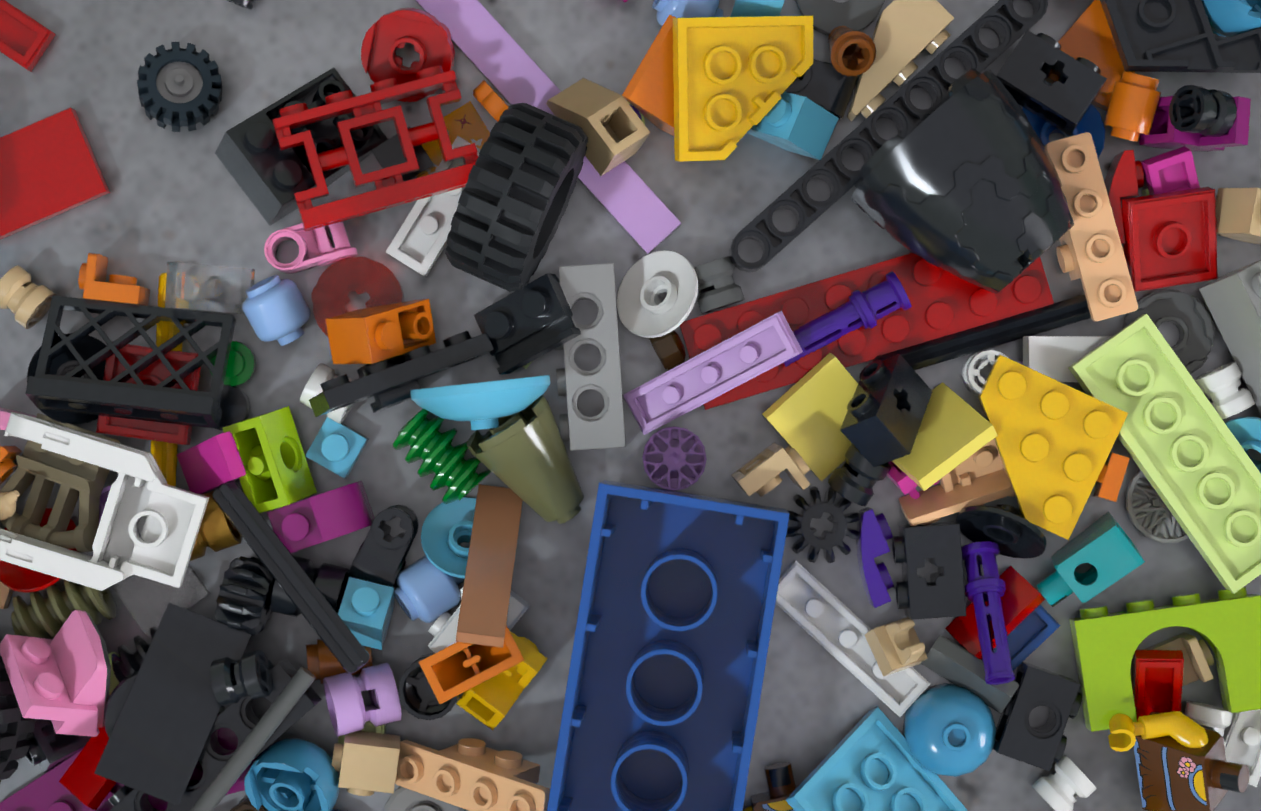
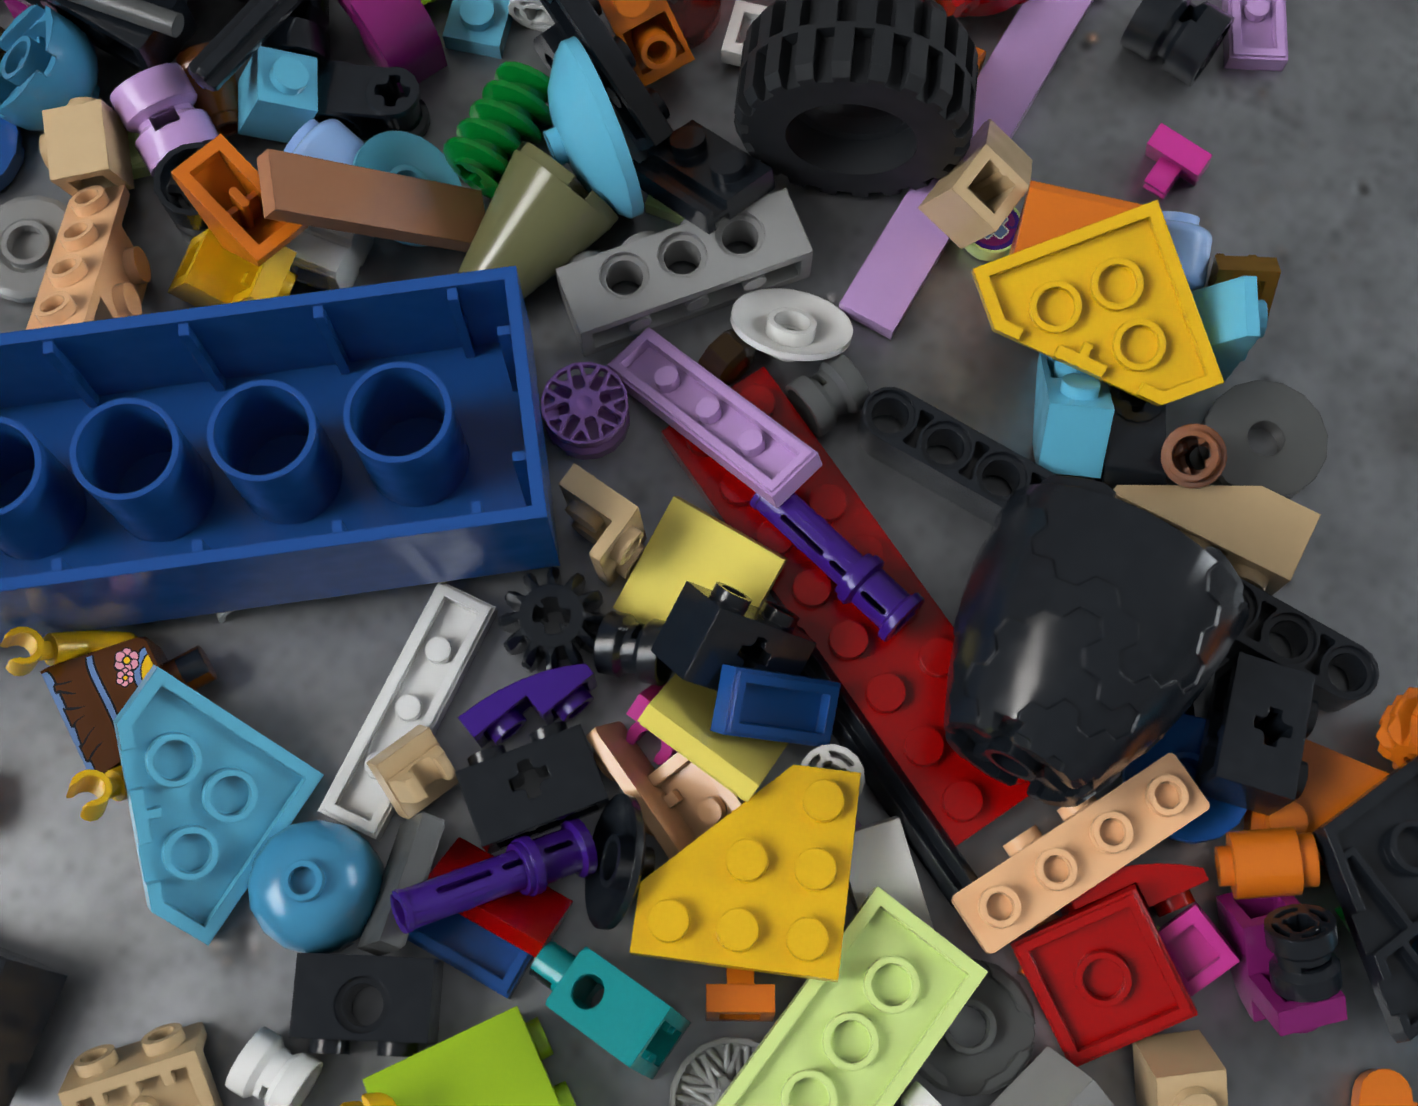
camera: 70 degrees right, 15 degrees down
none -> blue tile [710,664,841,747]

